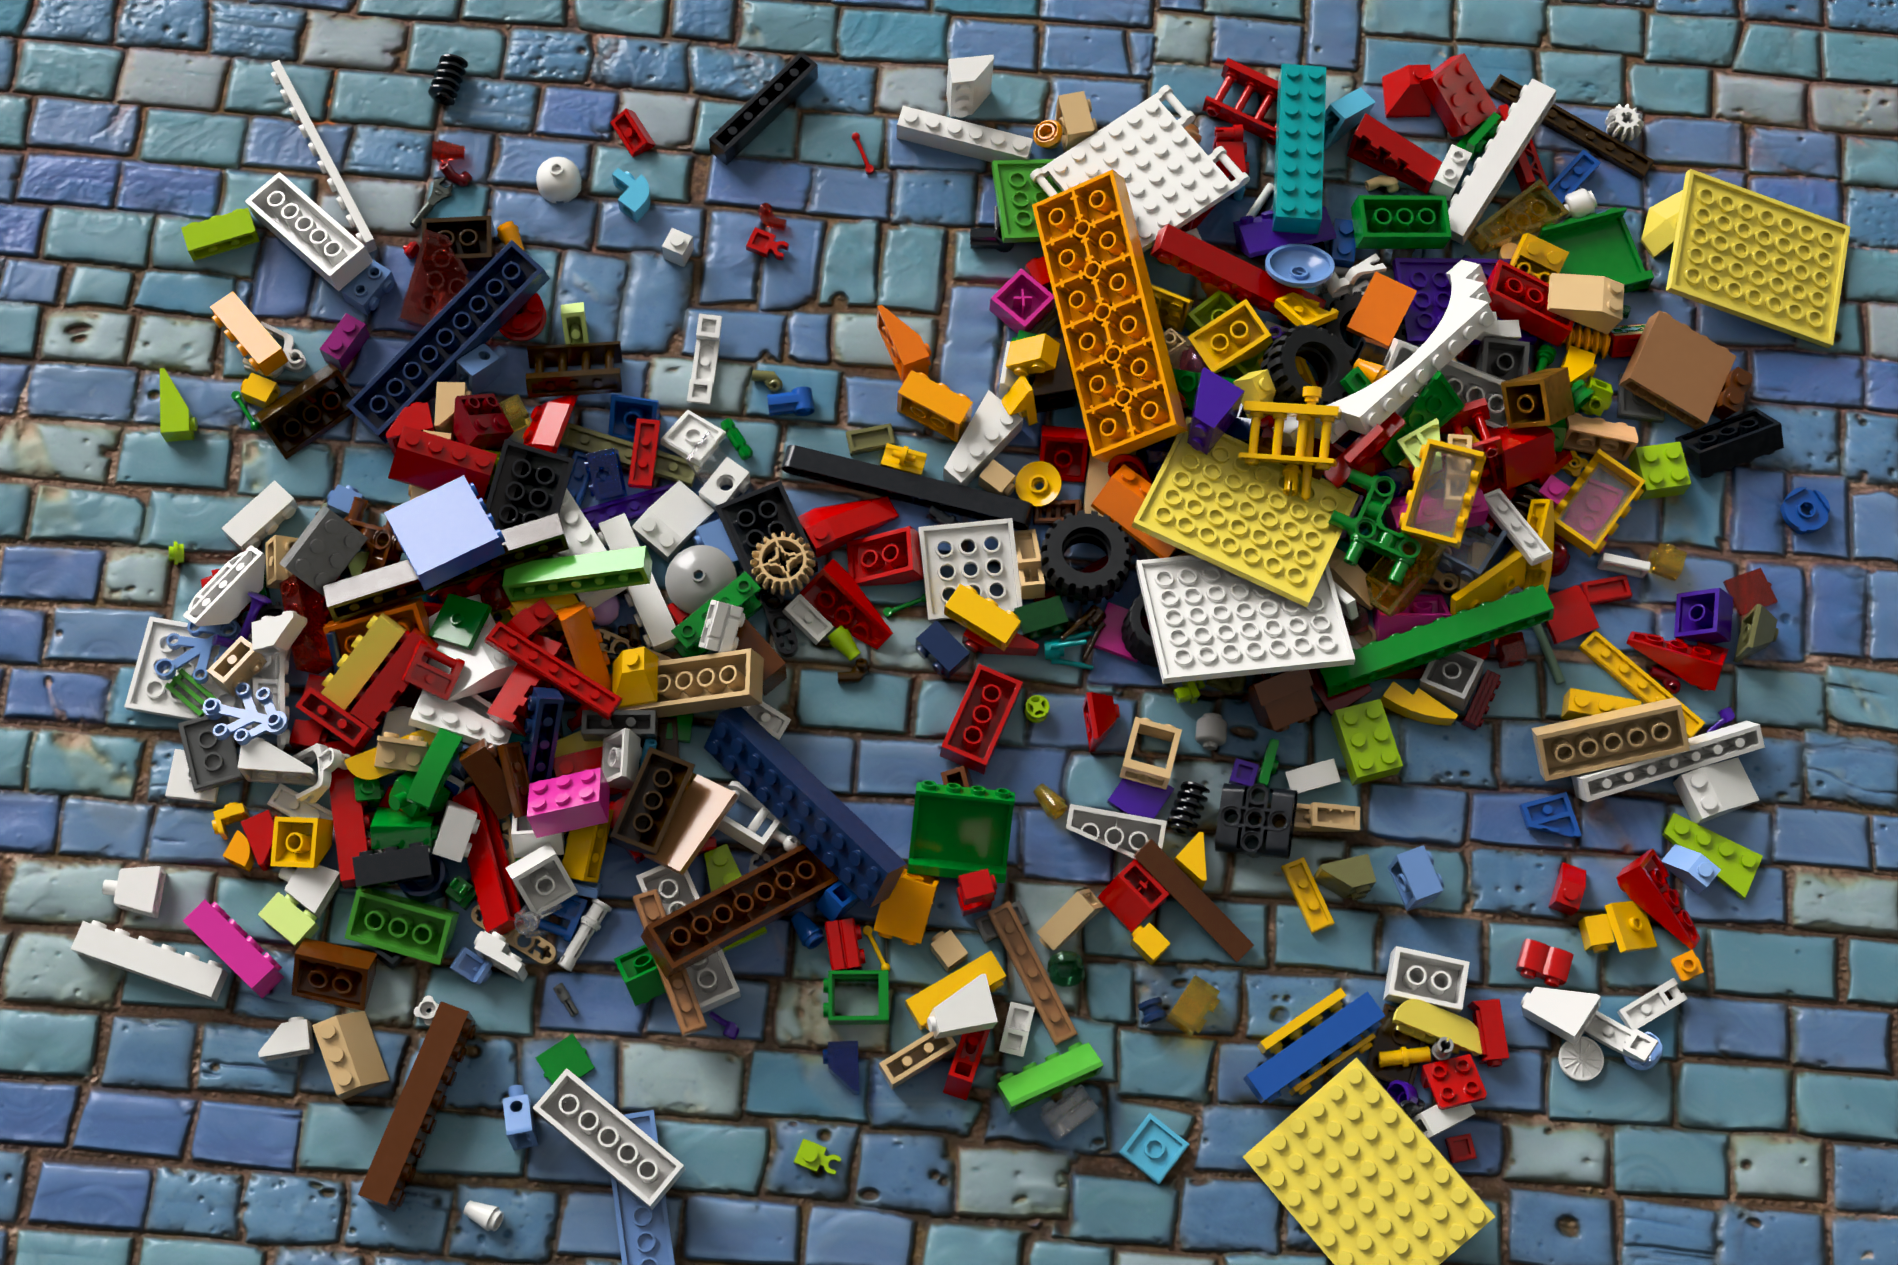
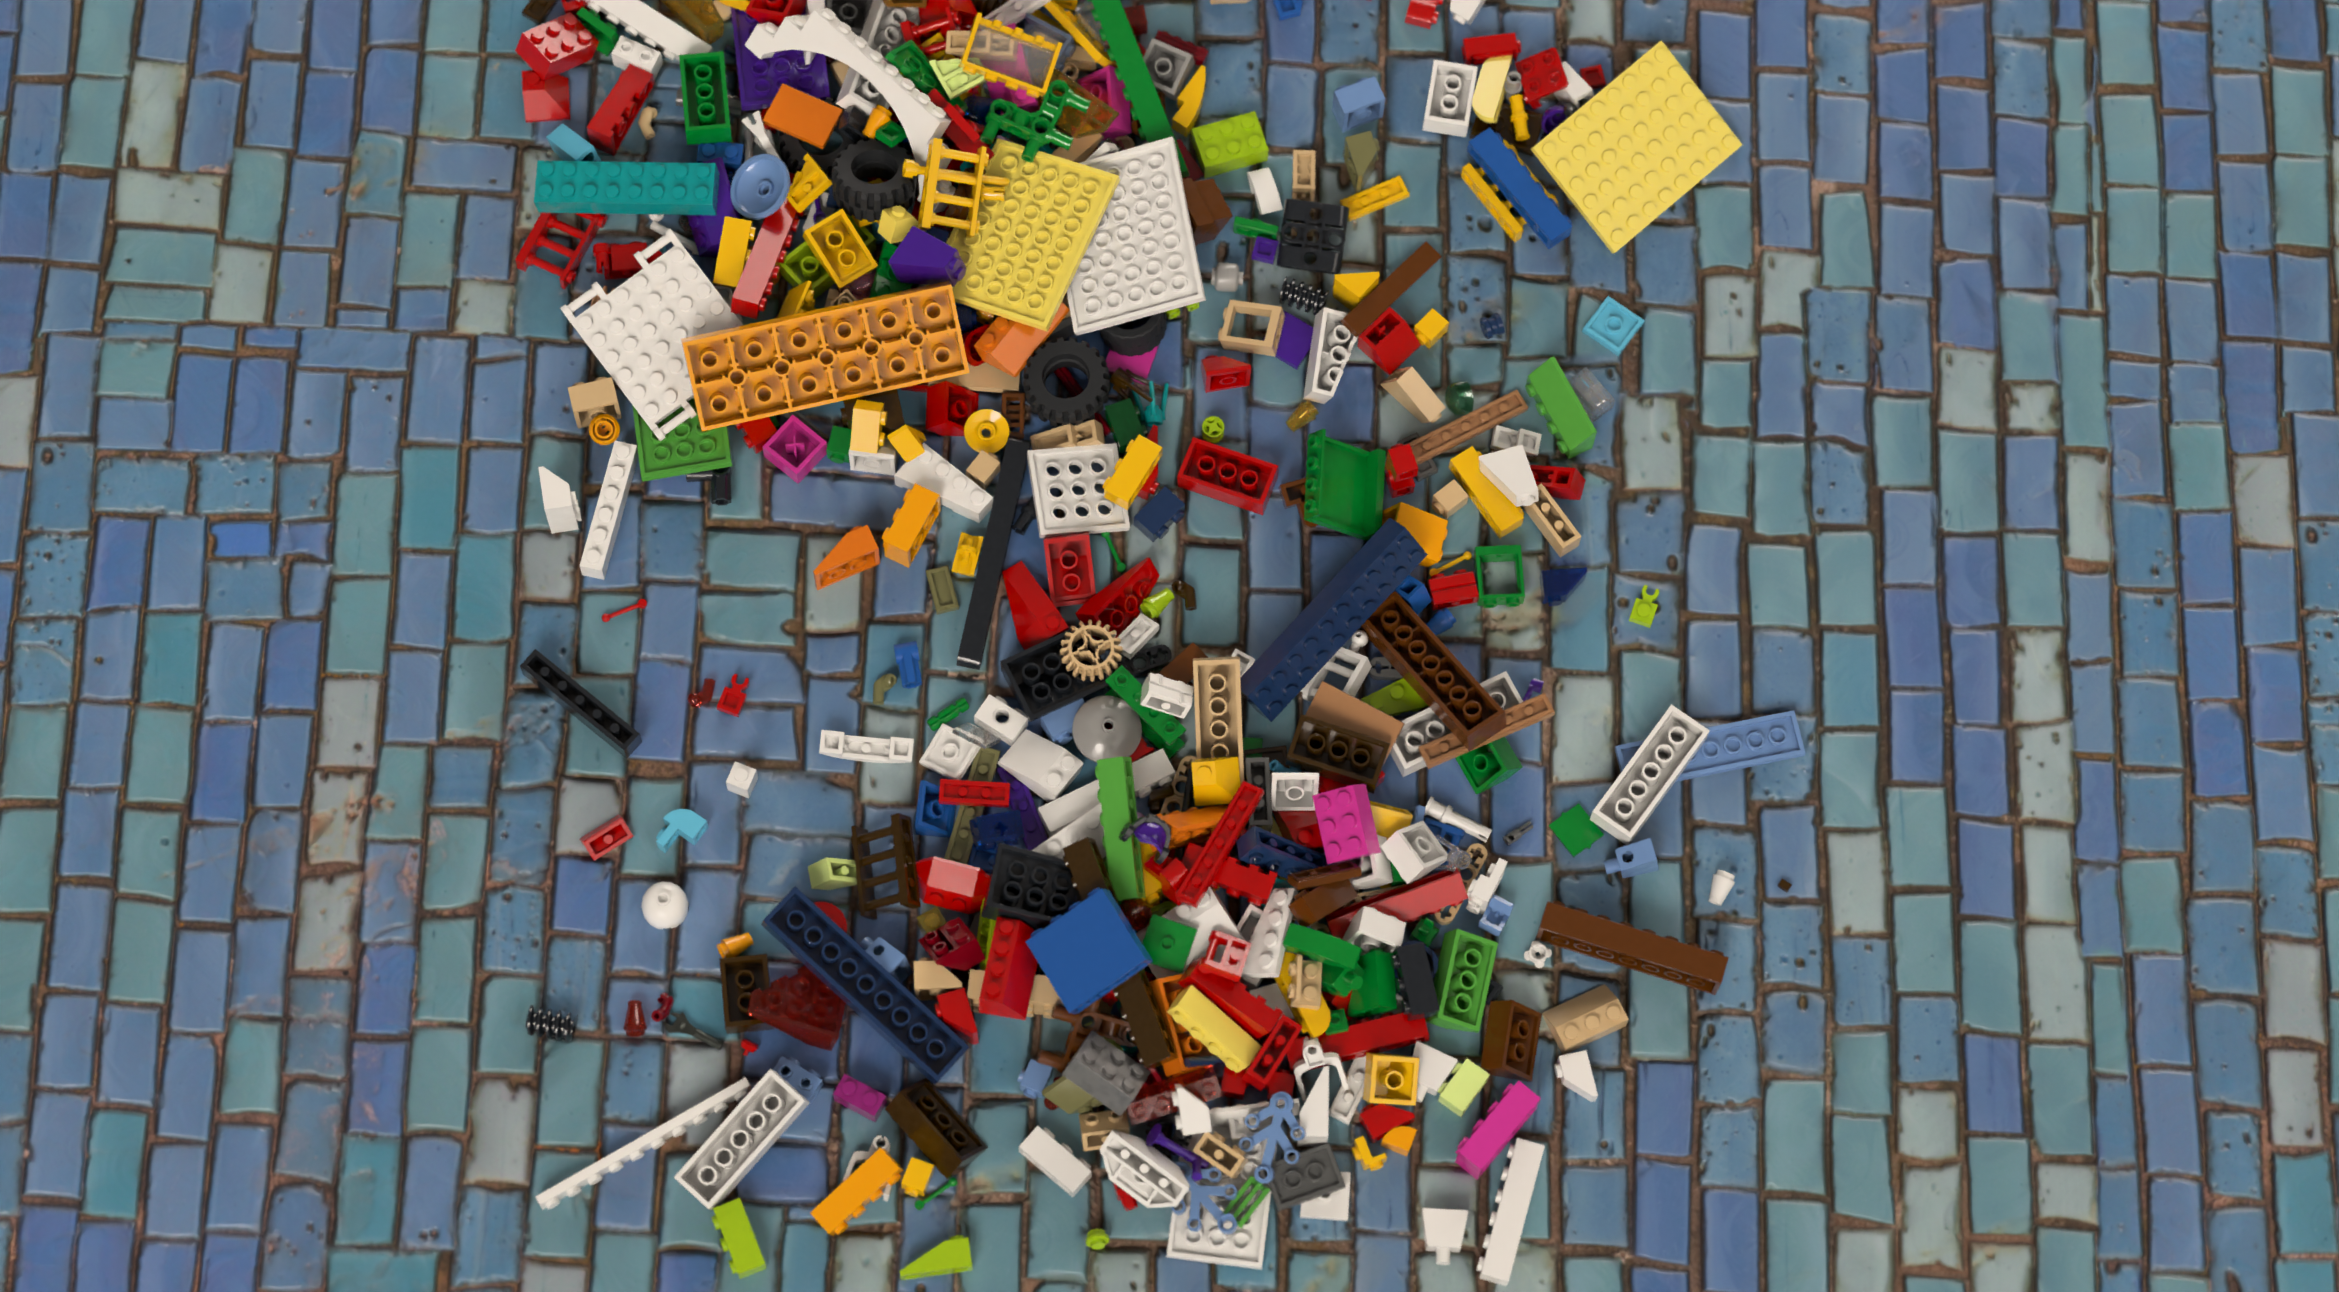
camera: 90 degrees left, 0 degrees up
clear yellow brick [1166,975,1220,1037] -> none
none -> yellow brick [713,216,756,289]
none -> cap [1119,814,1171,865]

